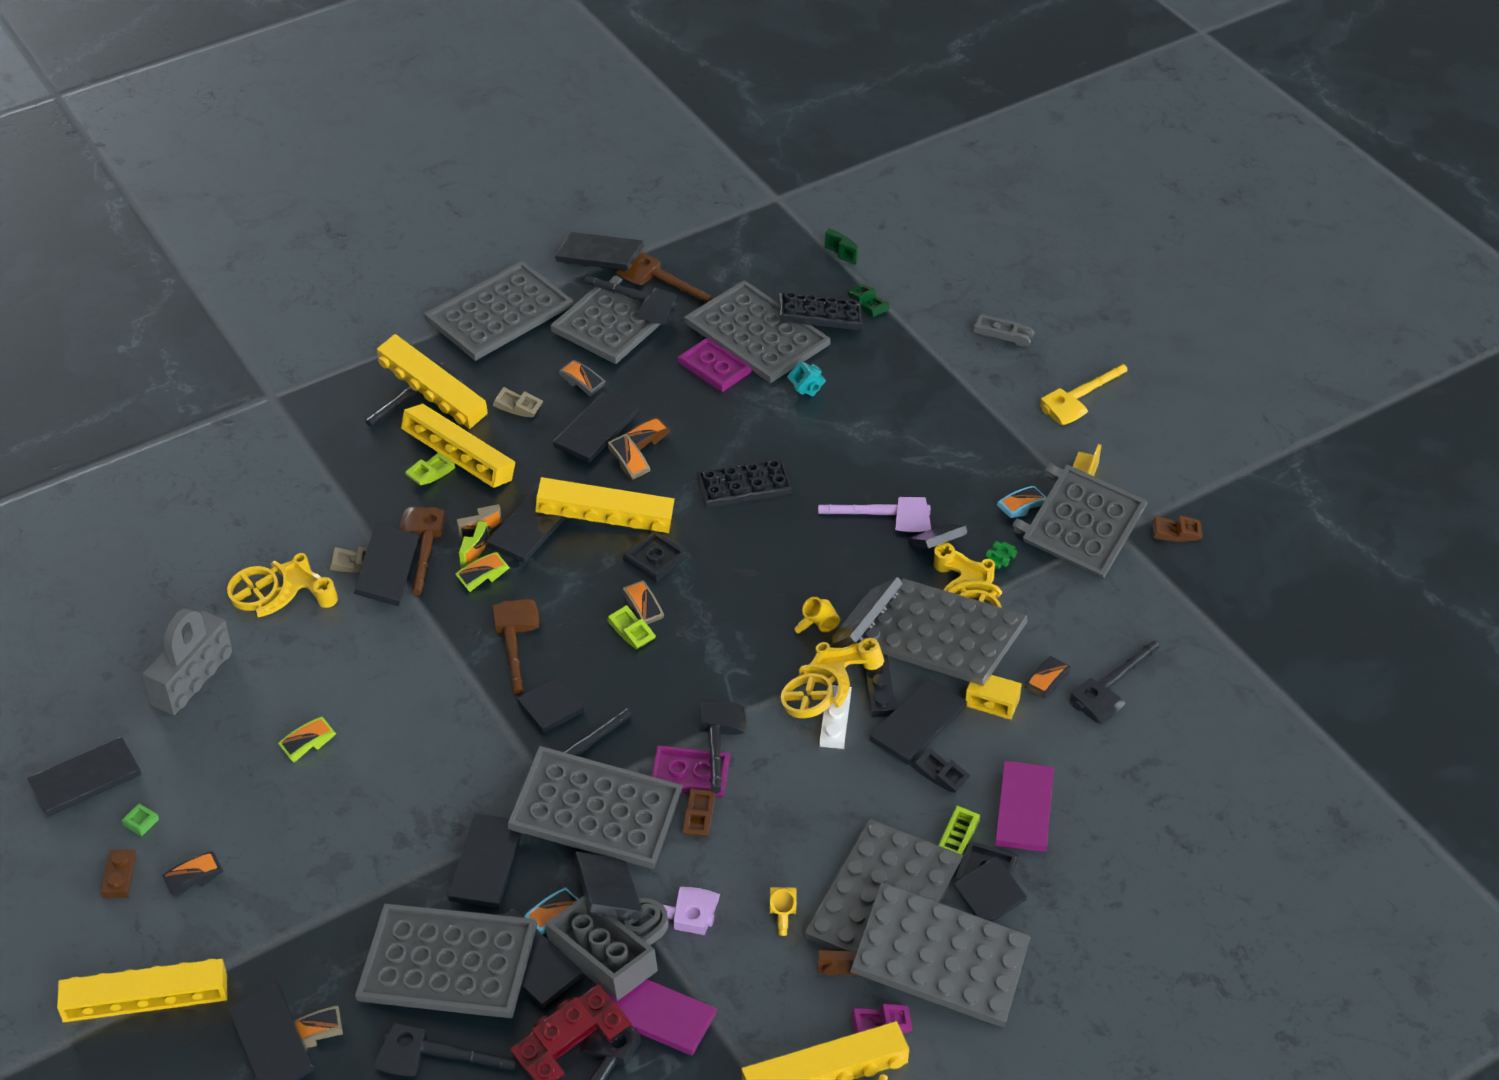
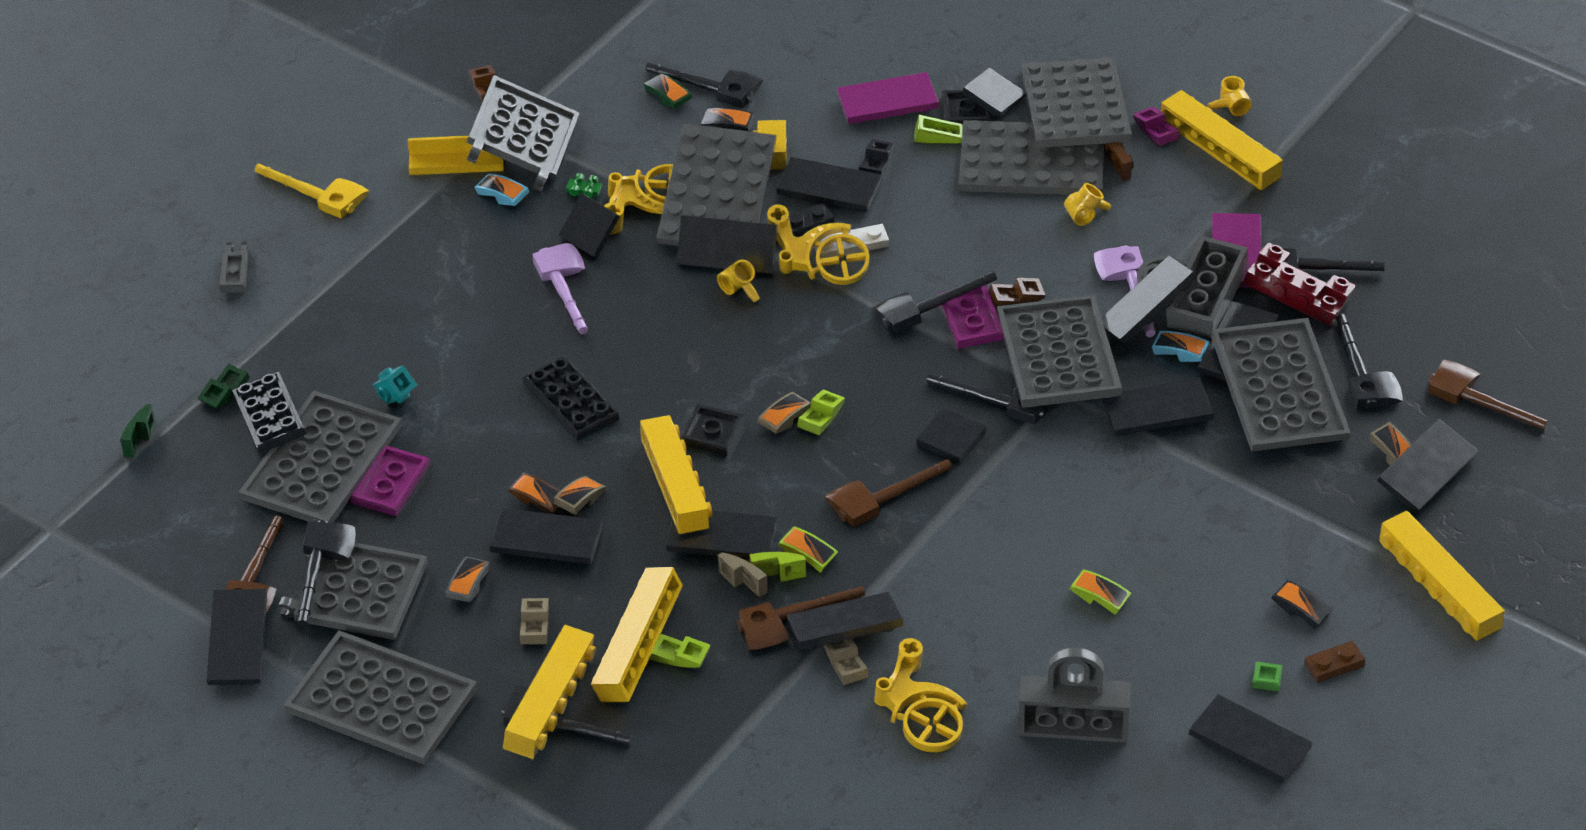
camera: 110 degrees left, 0 degrees up
none -> slope [644,73,693,108]

